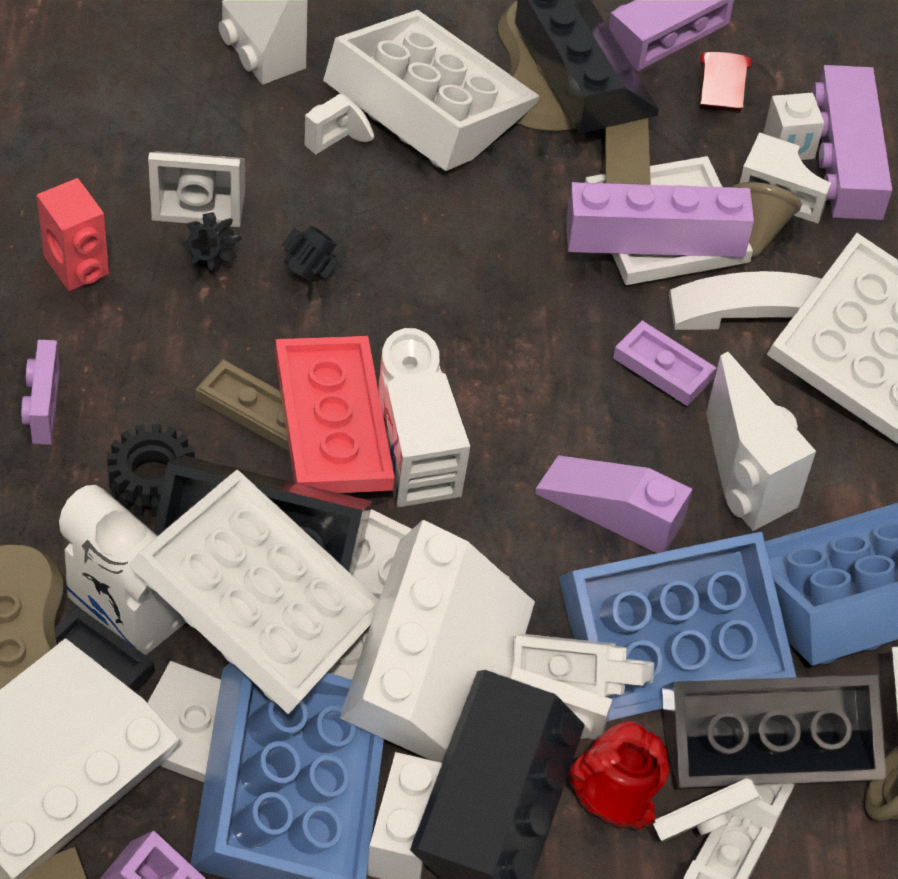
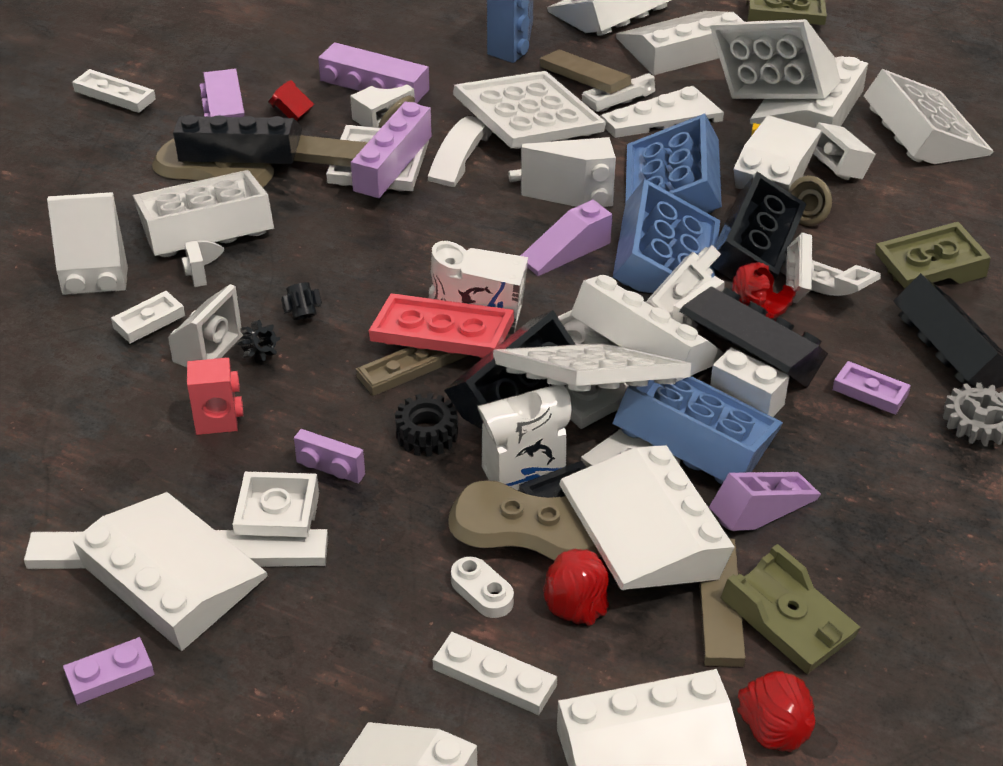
camera: 60 degrees left, 10 degrees down
lavender plate [613,320,716,406] -> none
white brick [763,93,824,160] -> none
none -> white plate [111,291,185,343]

